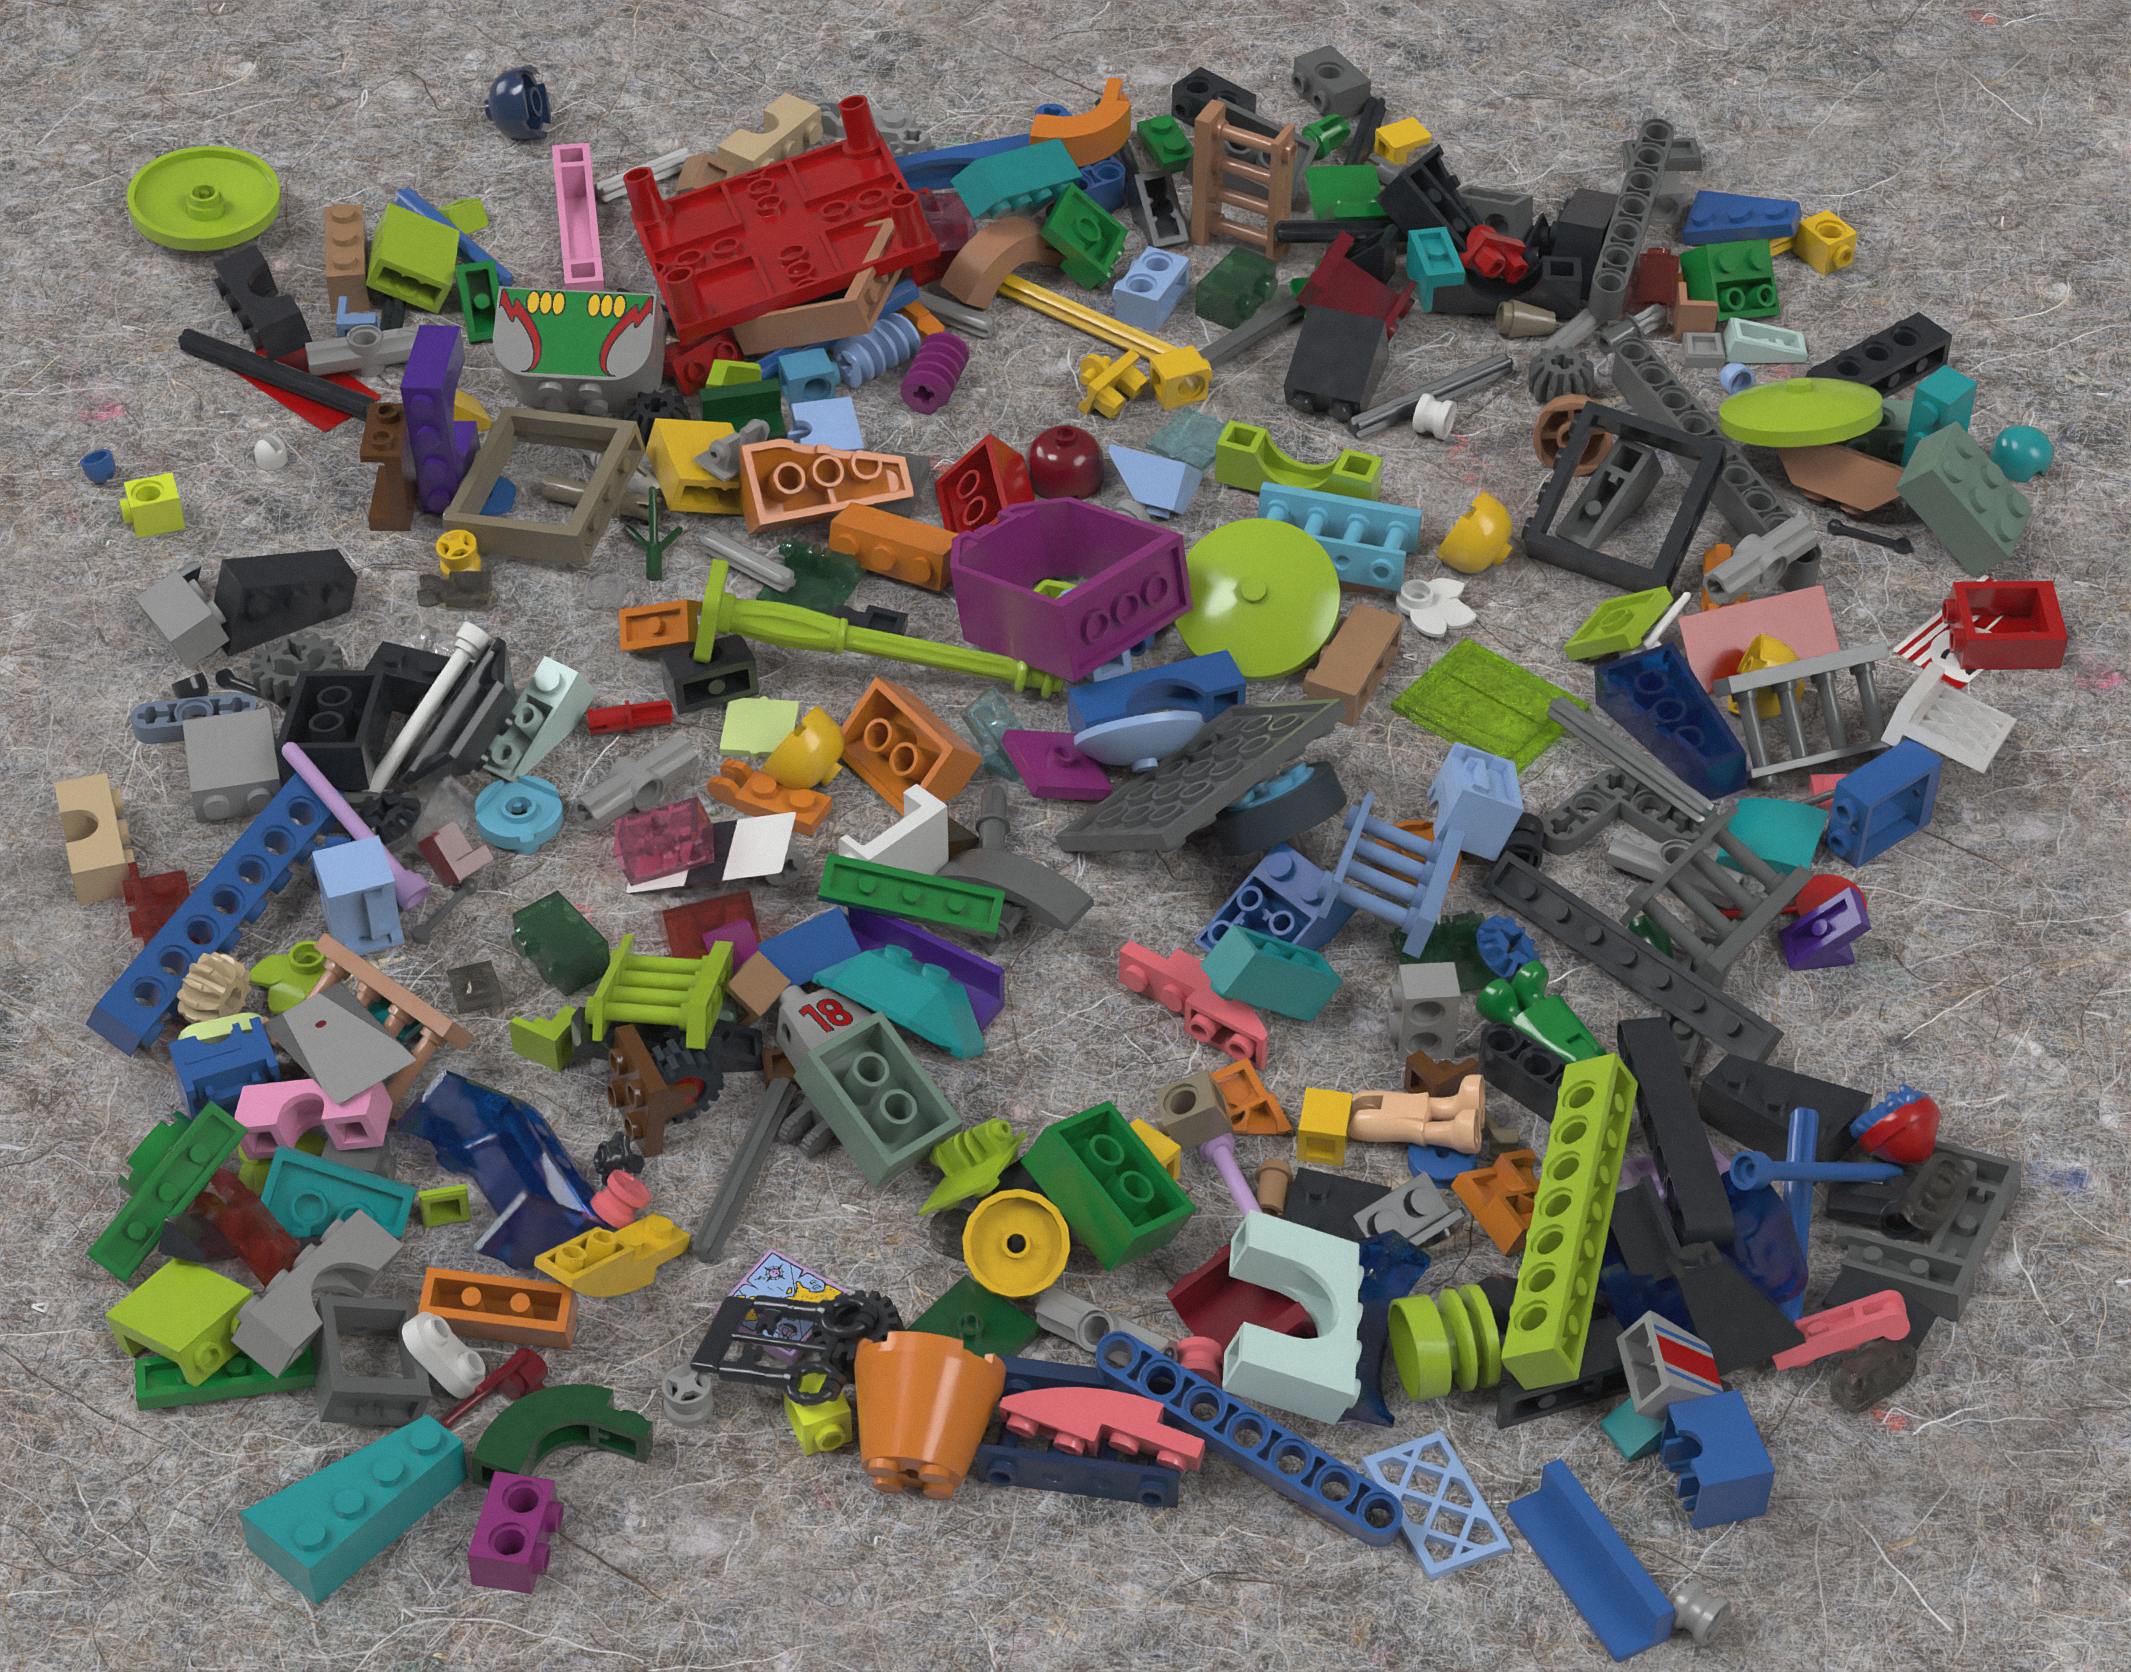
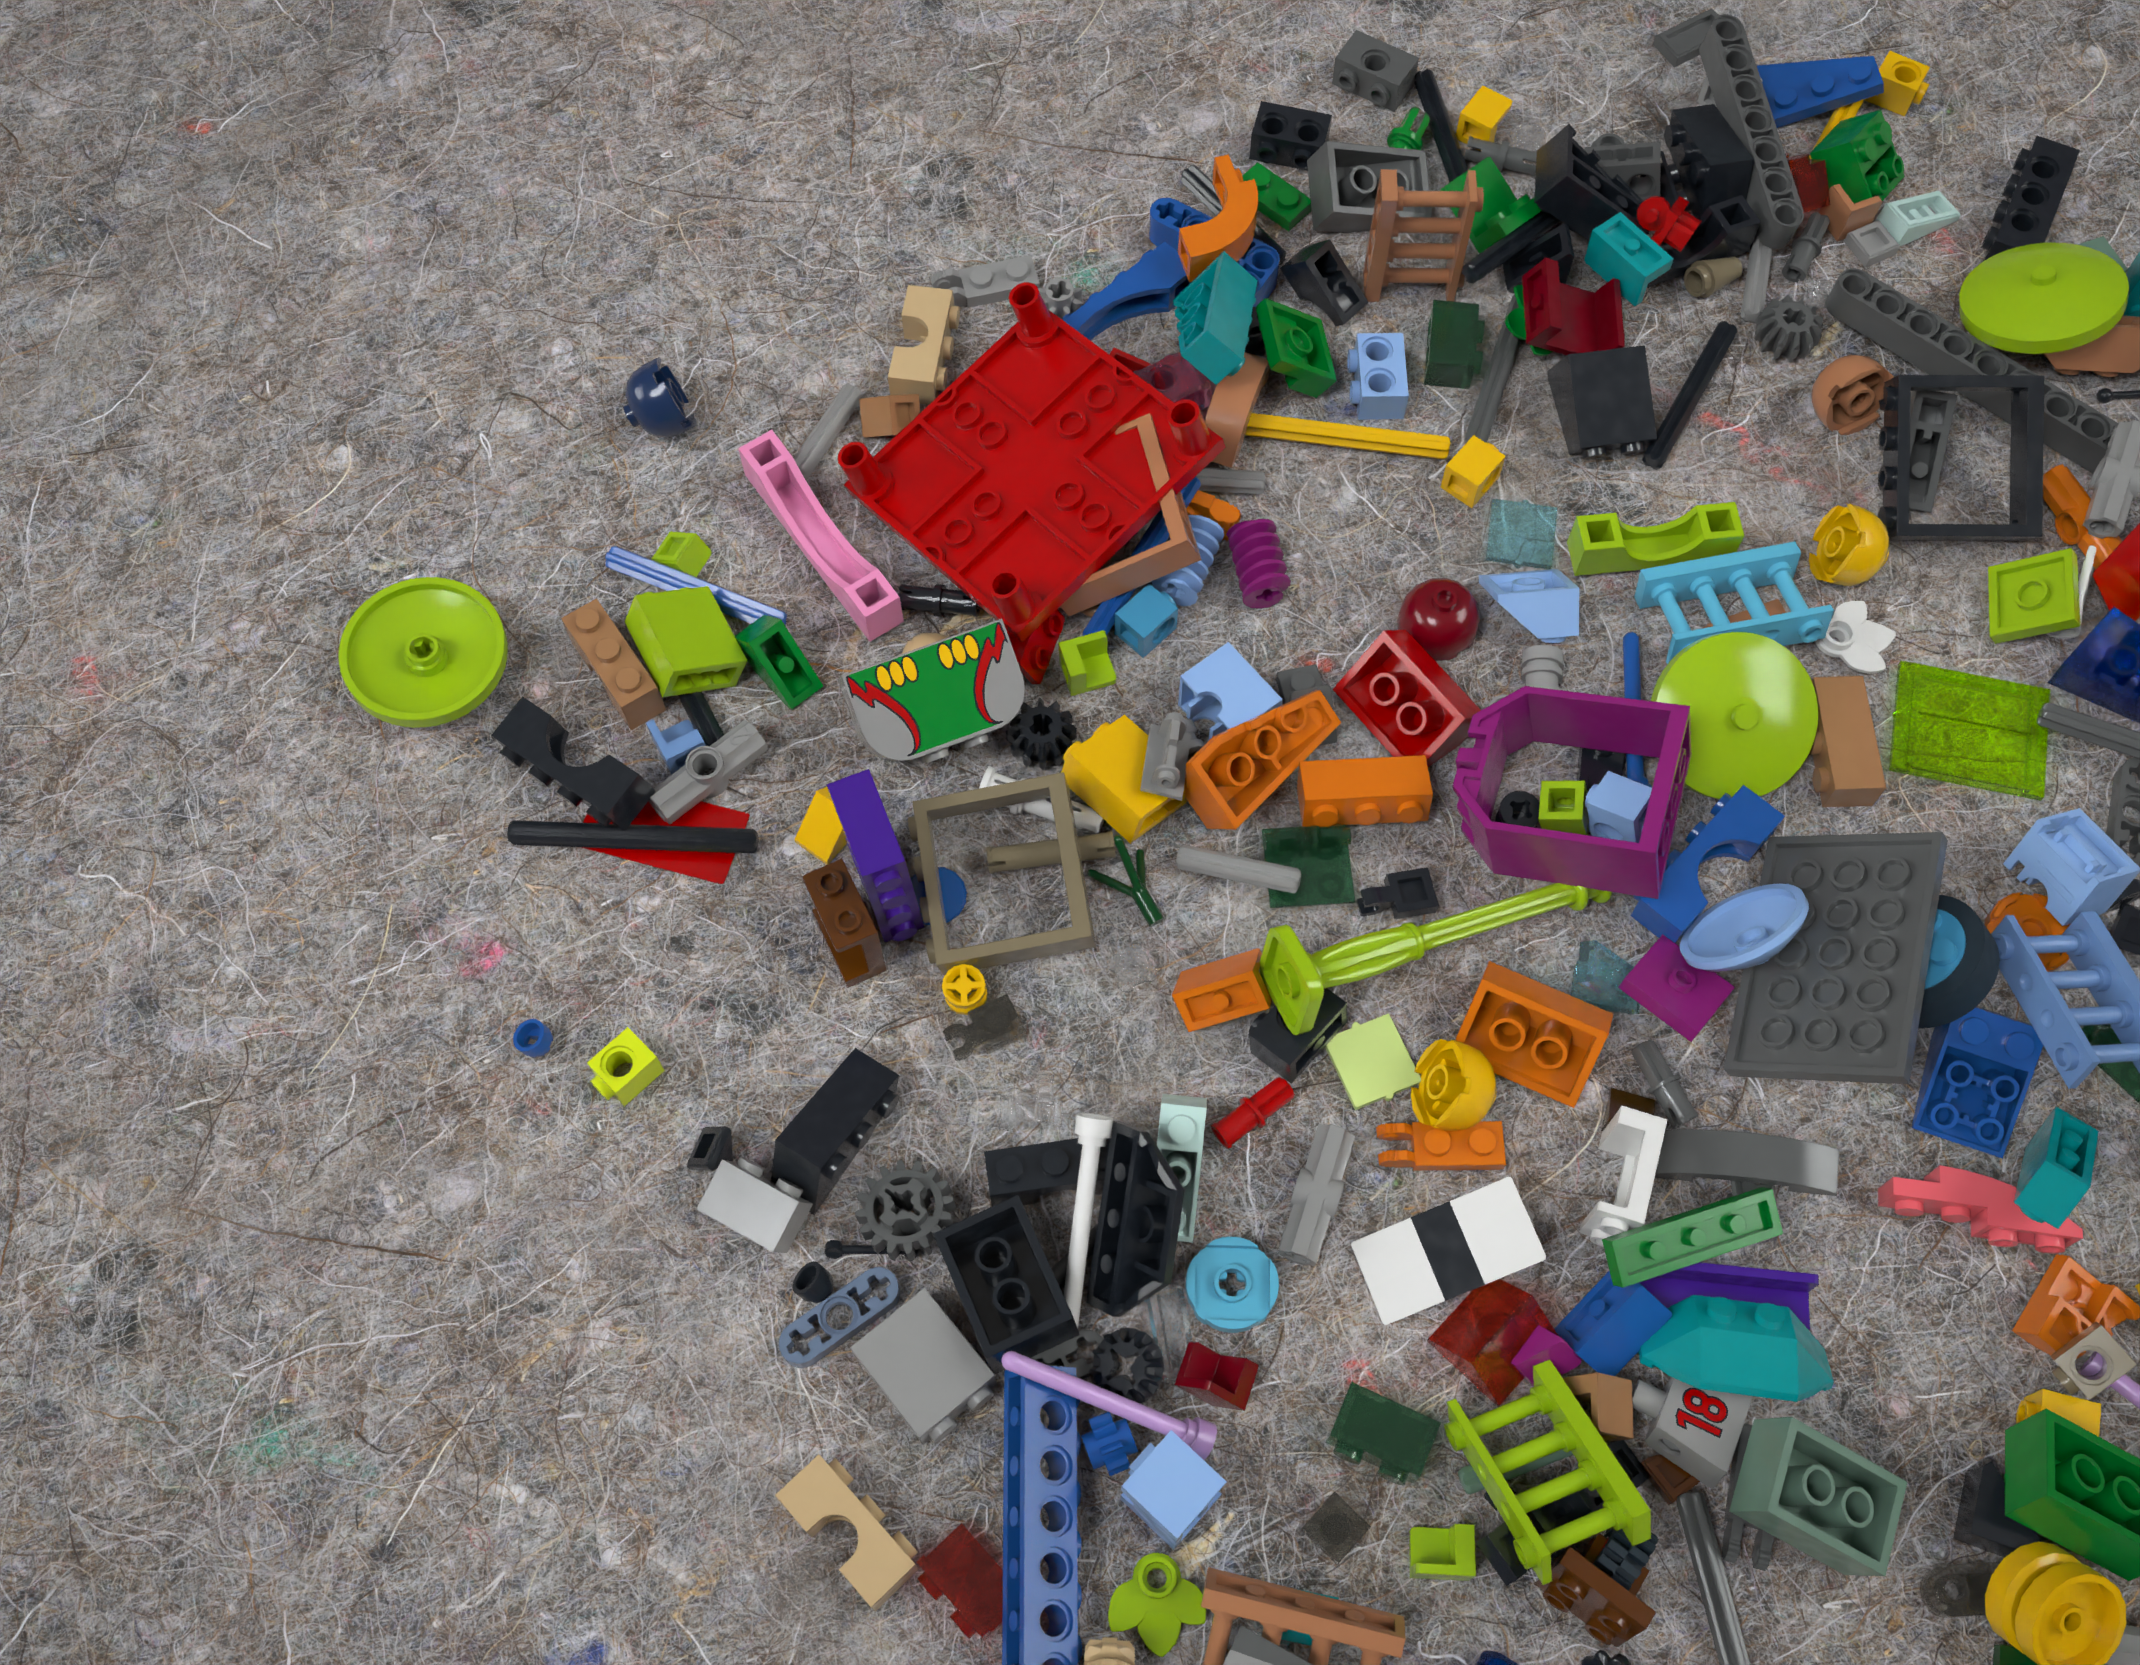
camera: 25 degrees left, 20 degrees up
white hinge [254,435,288,470] -> none
dark grey hinge [412,878,478,944] -> none
clear pink brick [614,796,714,886] -> none
dark green panel [699,378,787,441] -> none
lime hinge [918,1118,1028,1217] -> none
yellow hips [1077,349,1149,419] -> none
white wheel [1412,393,1457,440] -> none
light blue hinge [1719,362,1755,395] -> none

